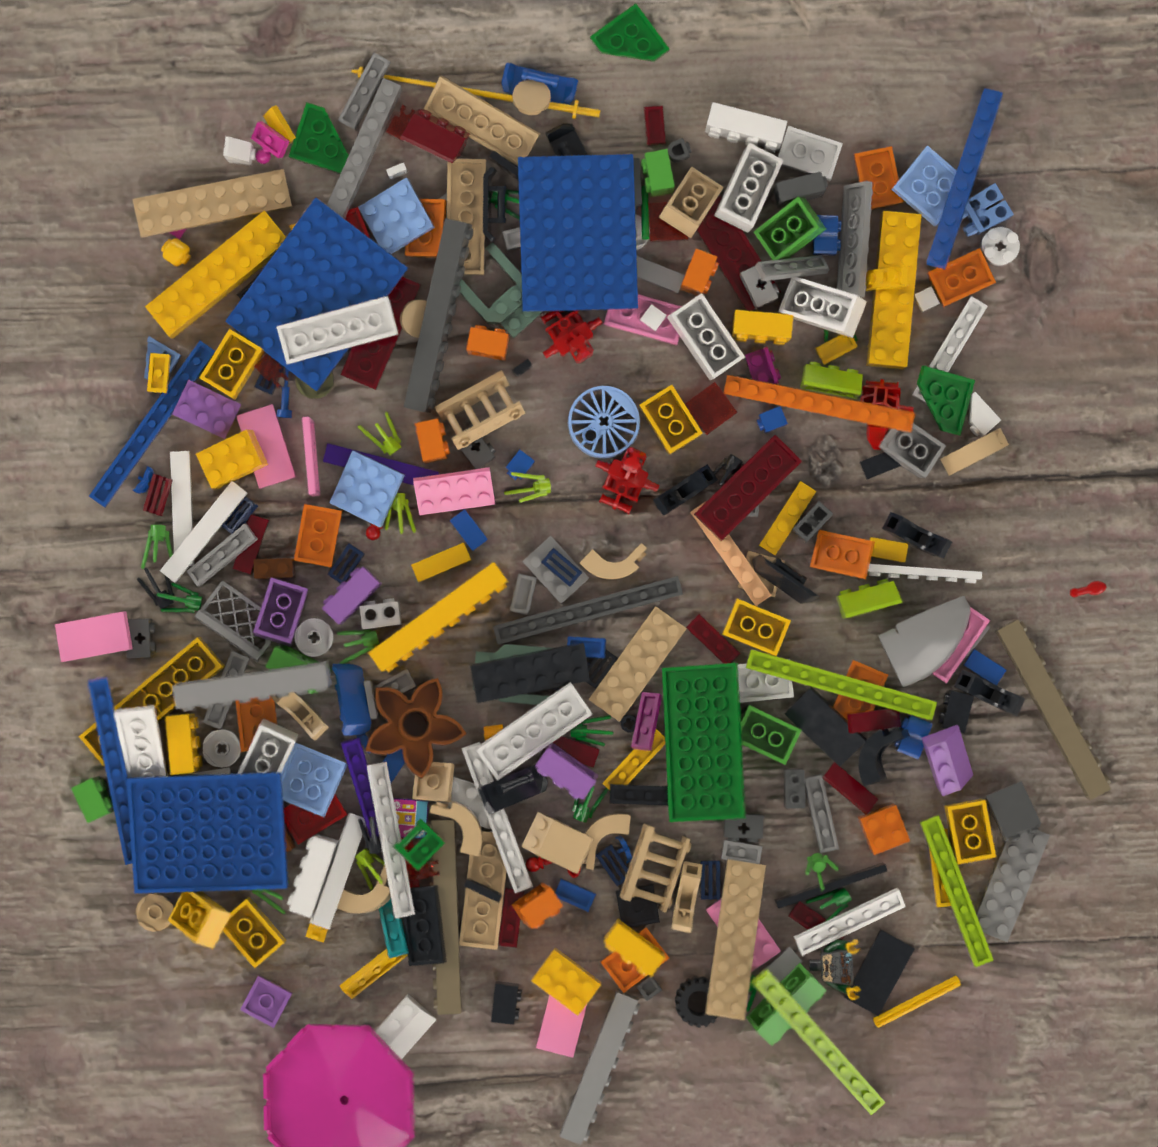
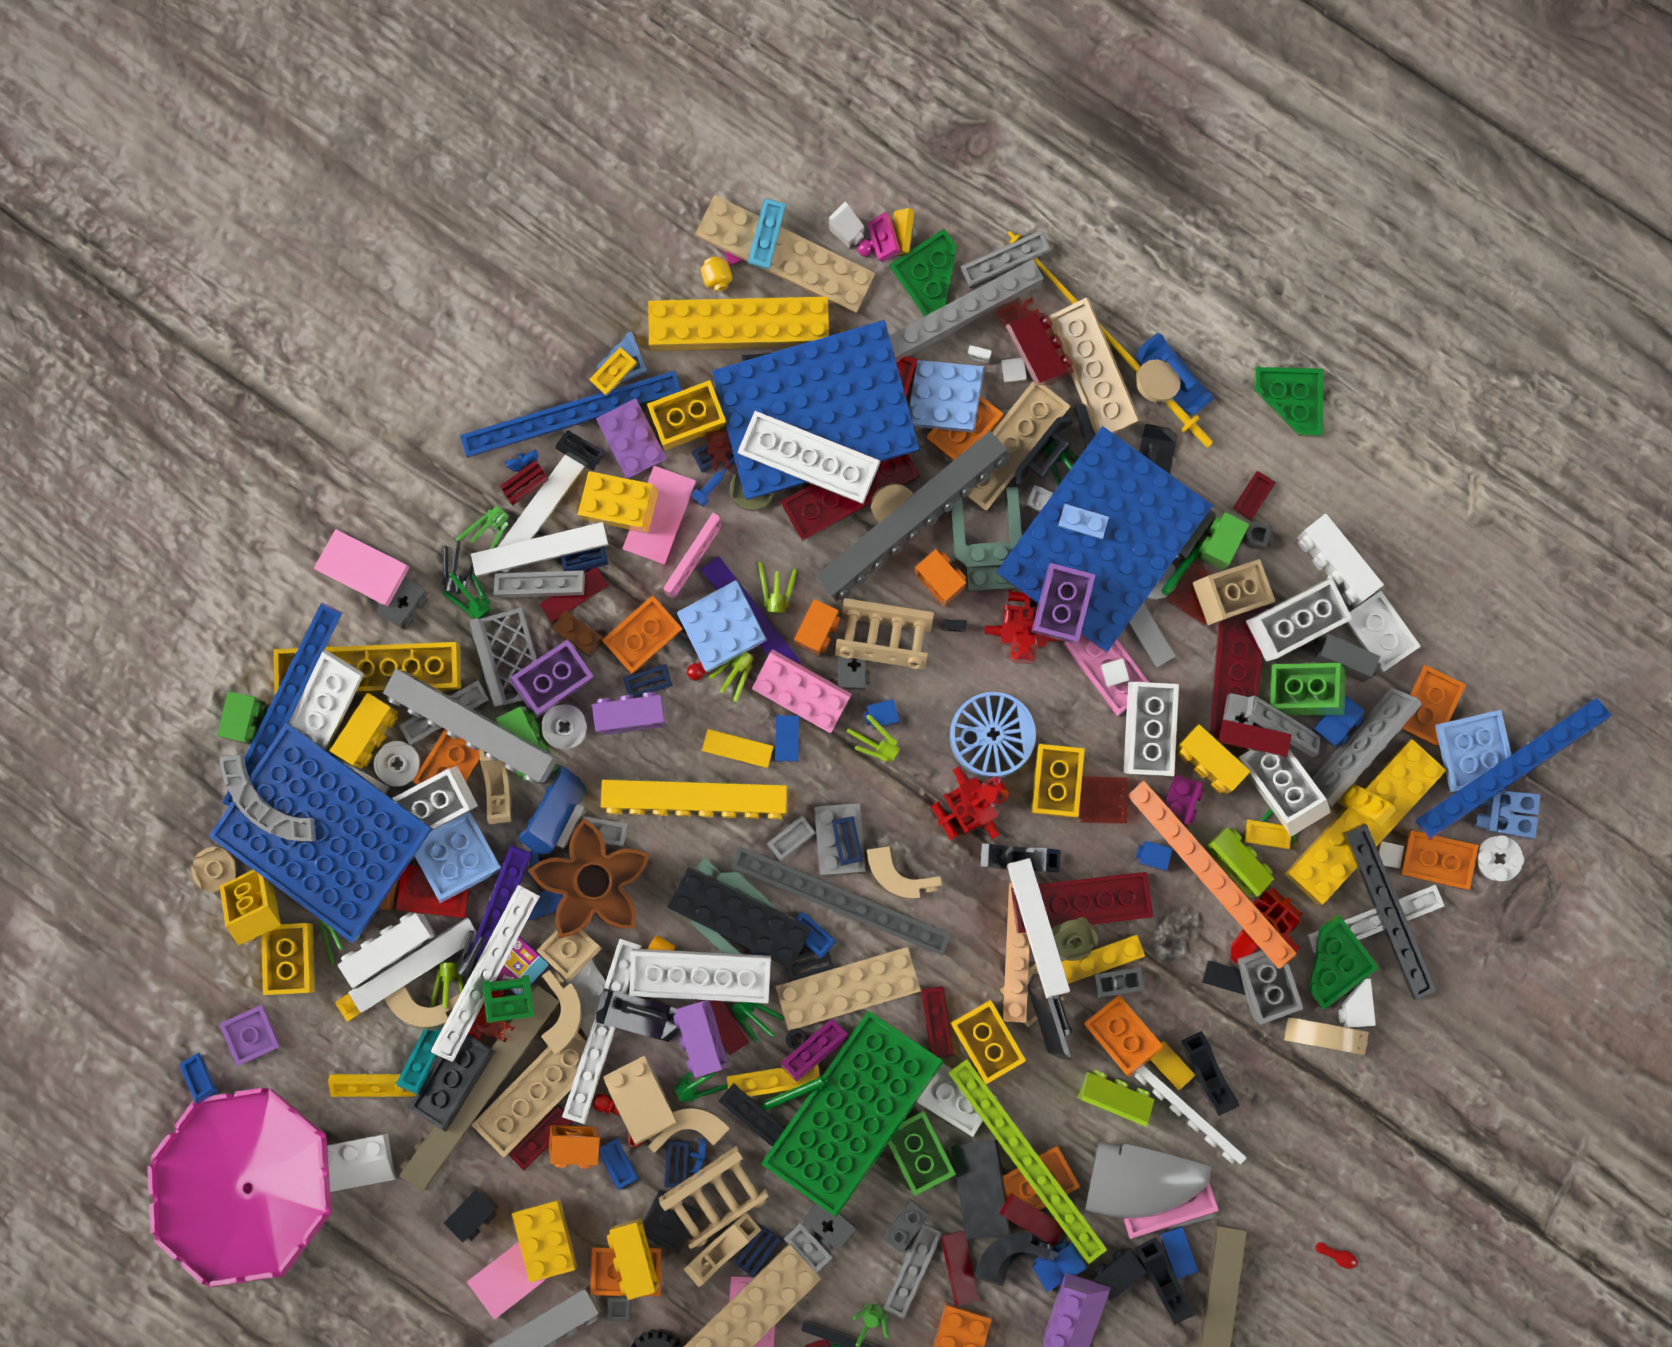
camera: 40 degrees right, 5 degrees down
bright green plant [337,629,379,664] -> none
white brick [359,598,402,629] -> none
black tile [464,878,502,903] -> none
orange brick [680,248,719,296] -> none
black plant [713,454,743,485] -> none
none -> blue tile [179,1052,218,1104]
none -> light grey tile [219,755,316,841]
none -> black tile [555,430,606,471]
none -> medium azure tile [747,198,786,270]
none -> green bar [761,1076,825,1110]
none -> white tile [1001,358,1026,384]
none -> white tile [1007,858,1070,999]
none -> medium lavender brick [1031,563,1095,644]
none -> olive plate [1052,917,1098,961]
none -> light blue plate [1058,504,1109,540]
none -> dark red tile [1218,719,1292,757]
none -> black plate [1343,823,1437,1001]

